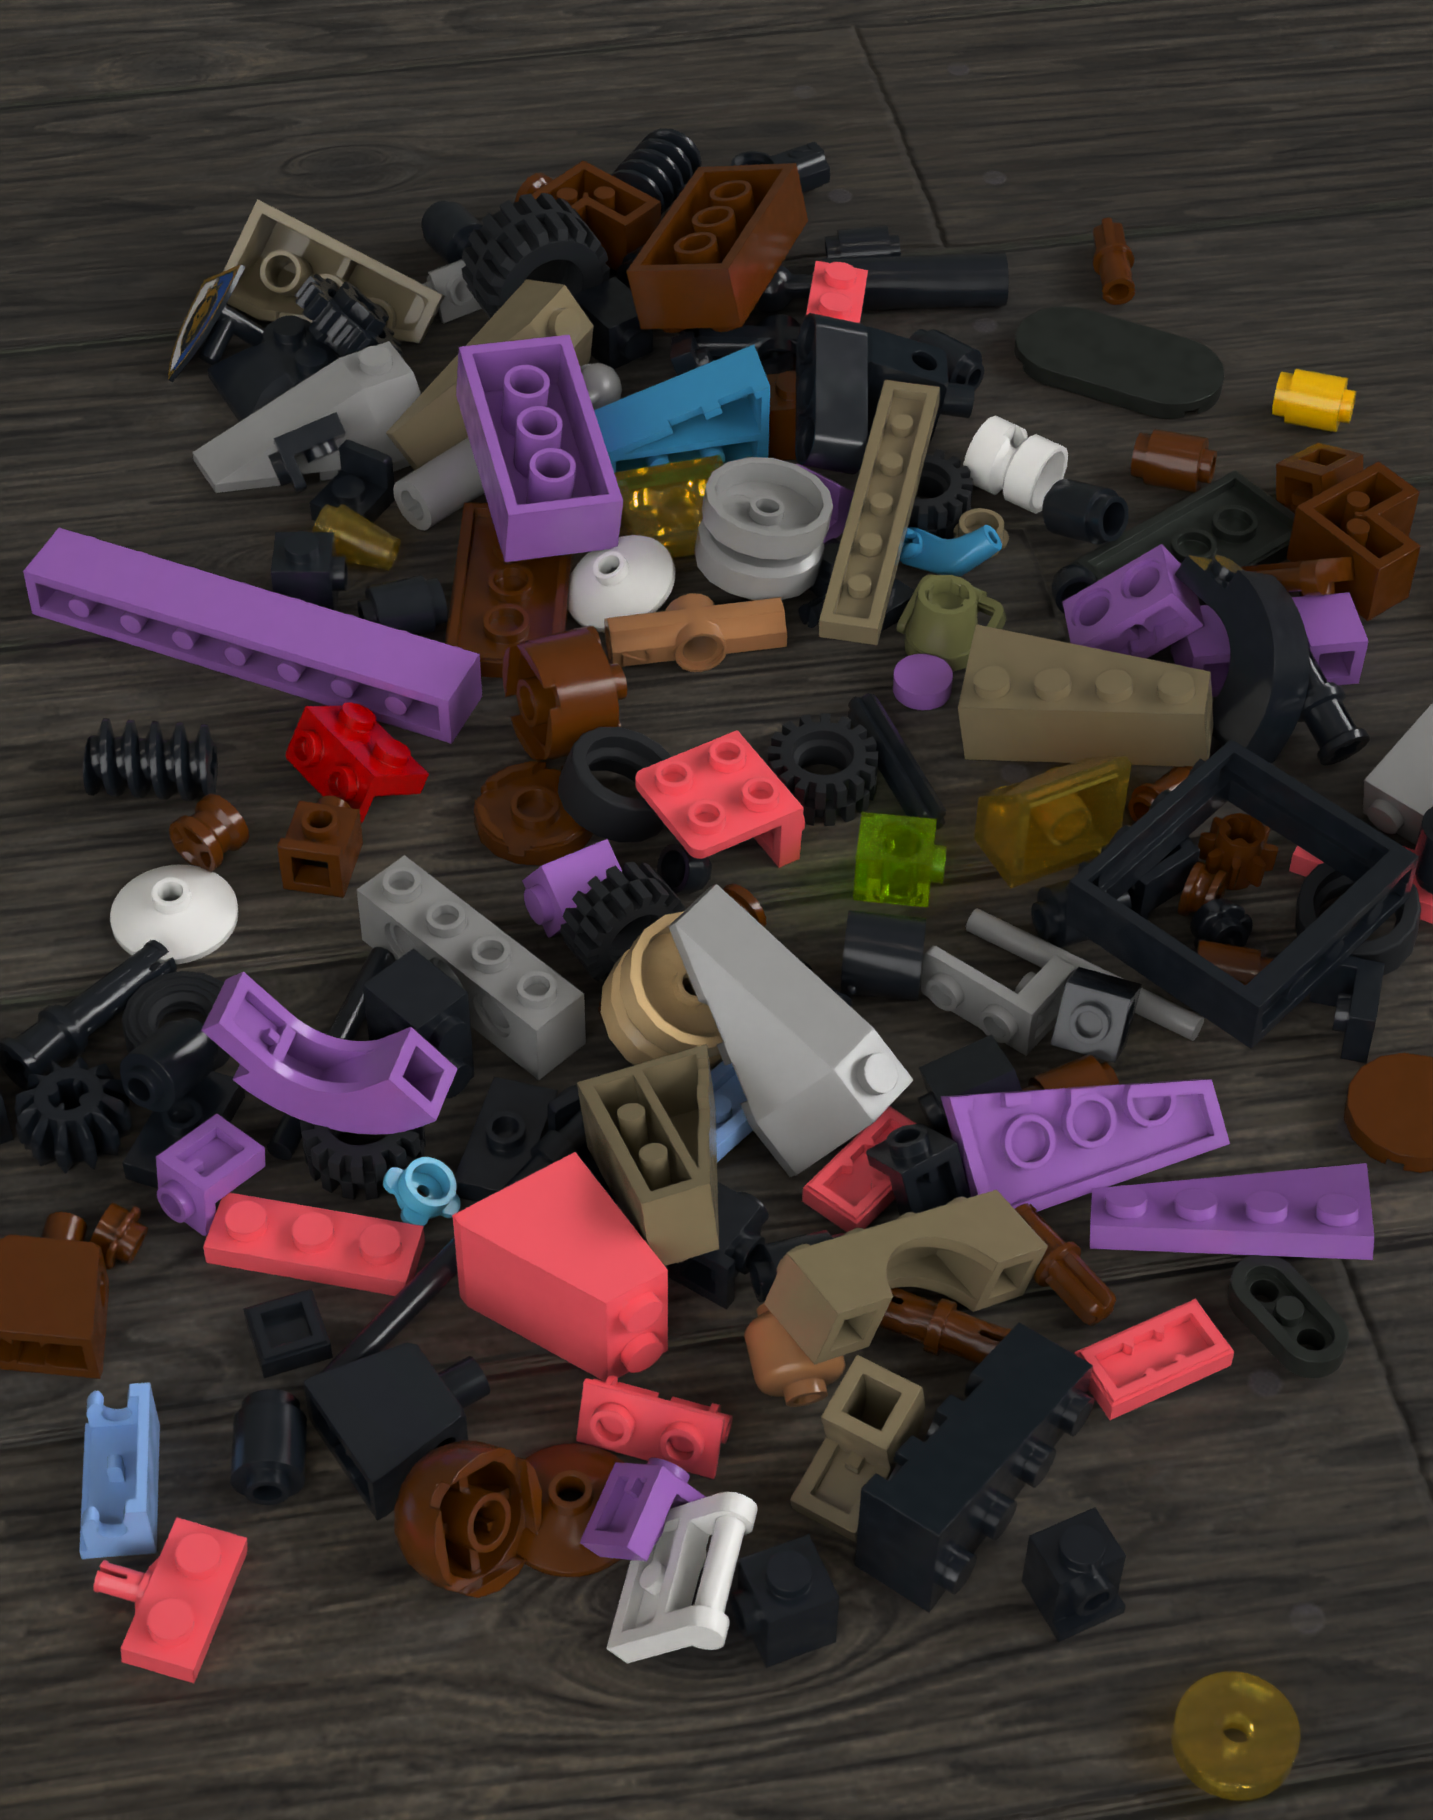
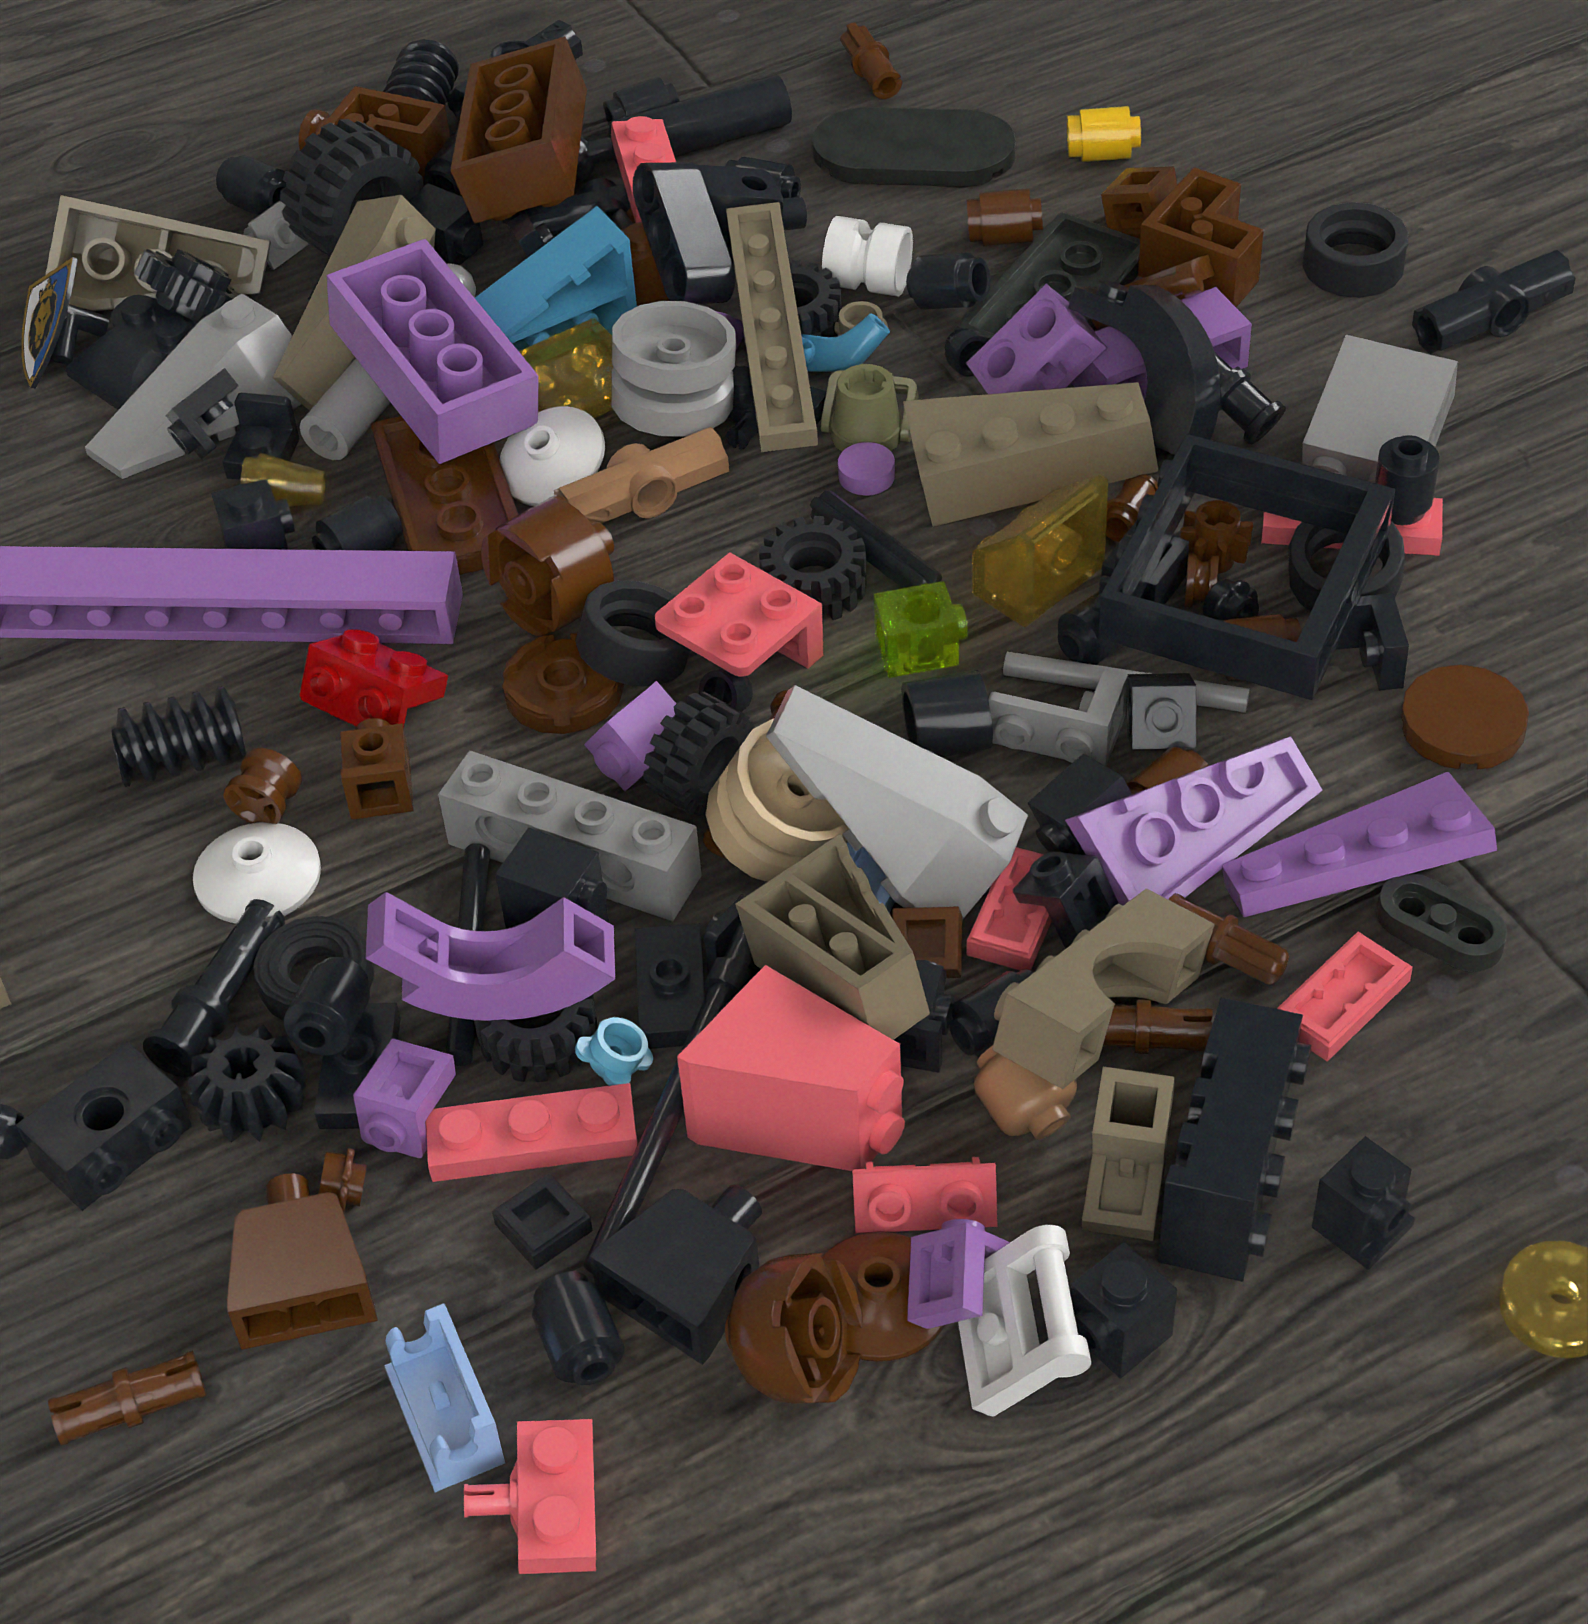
camera: 15 degrees left, 0 degrees up
none -> reddish brown plate [893,906,963,978]

